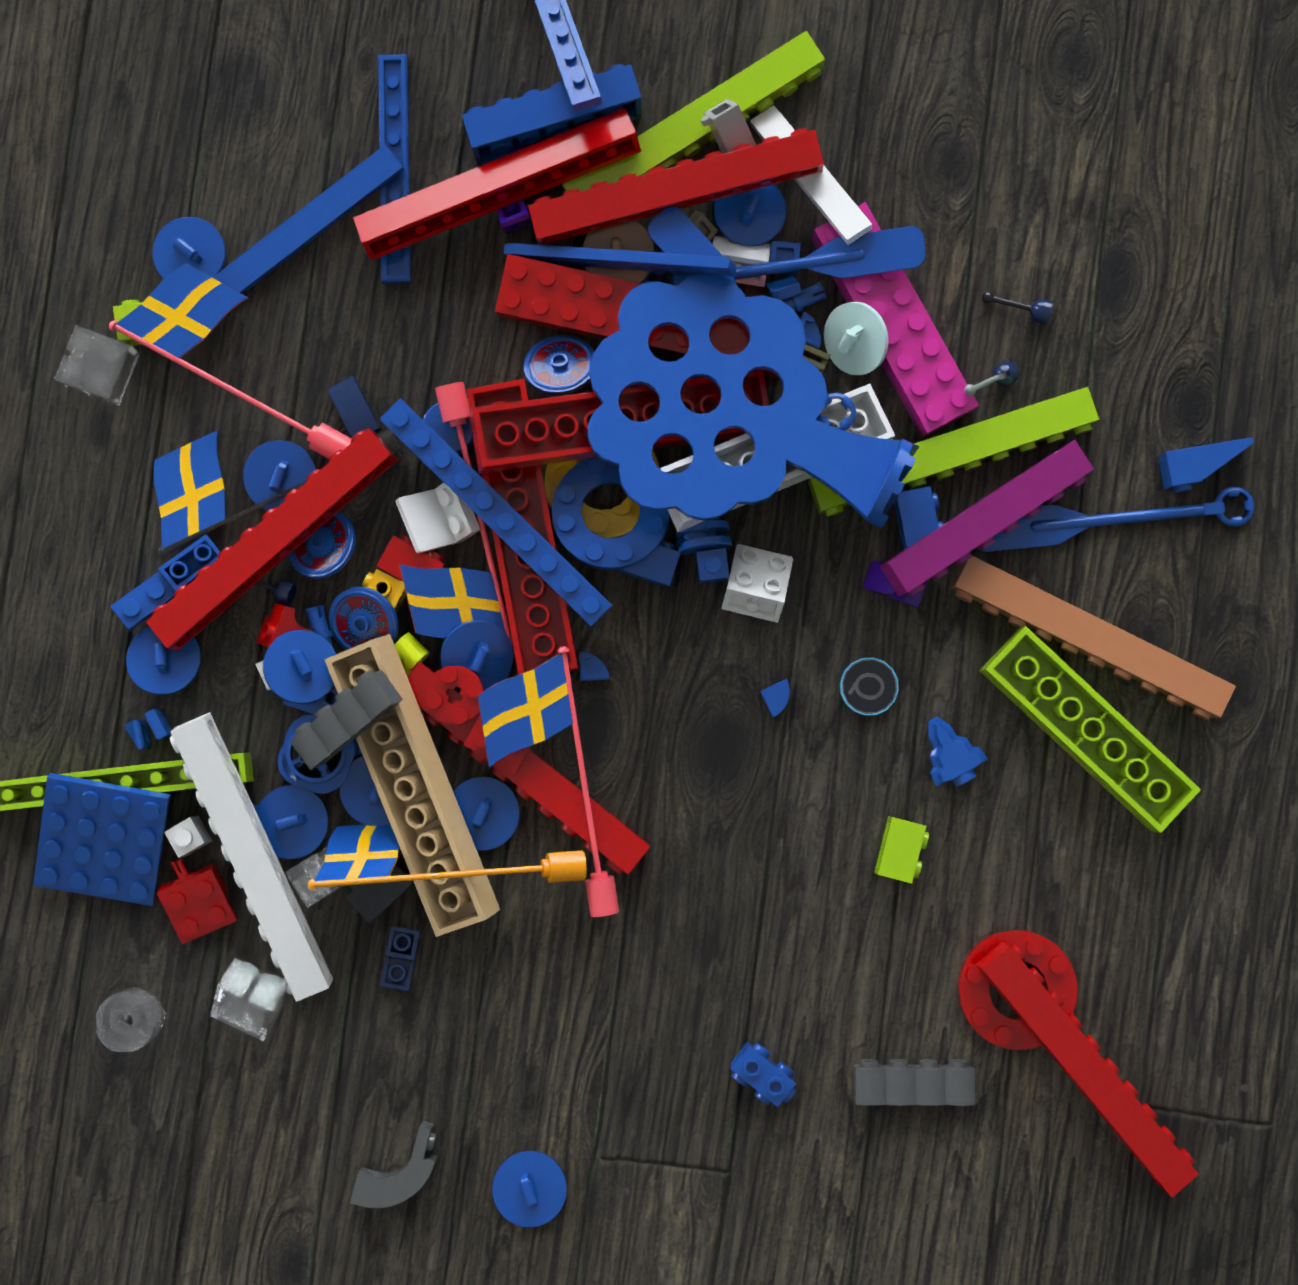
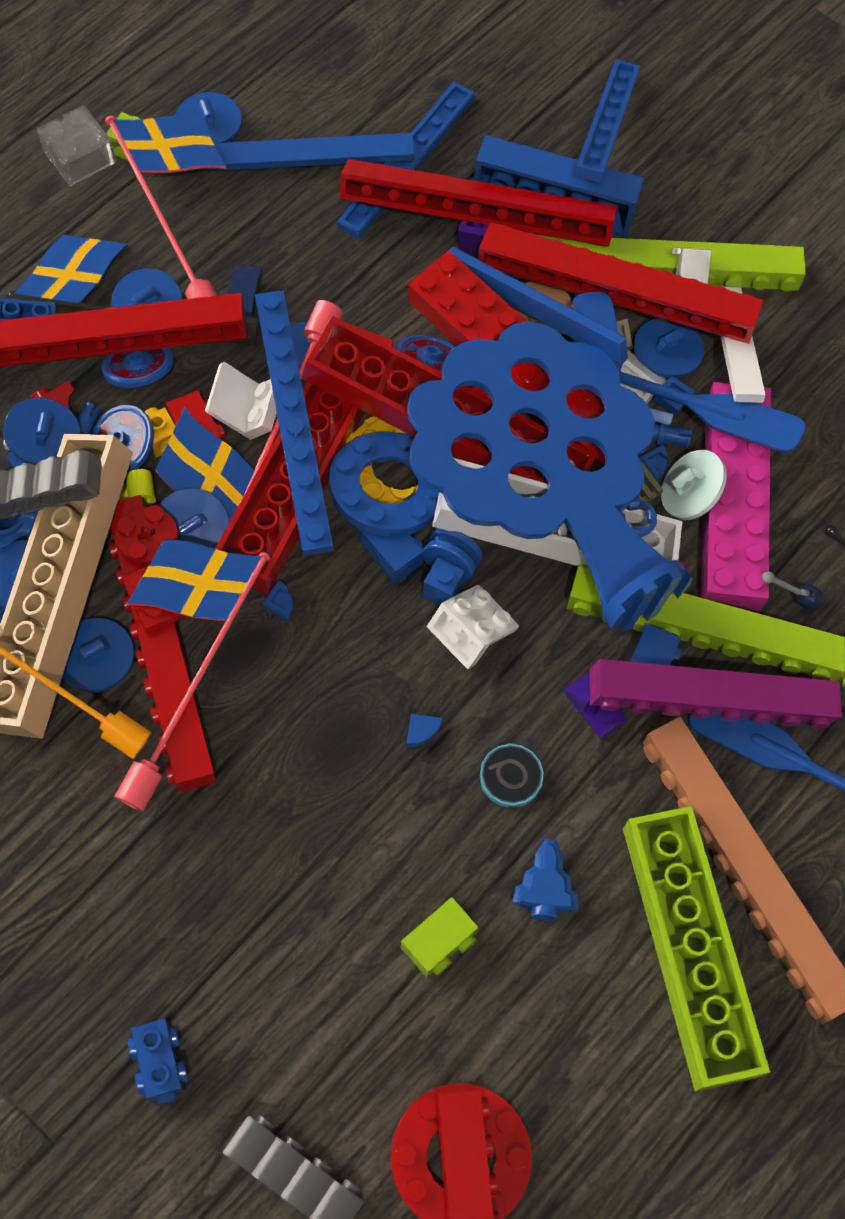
camera: 30 degrees right, 20 degrees down
dark blue hinge [255,580,297,605] -> none

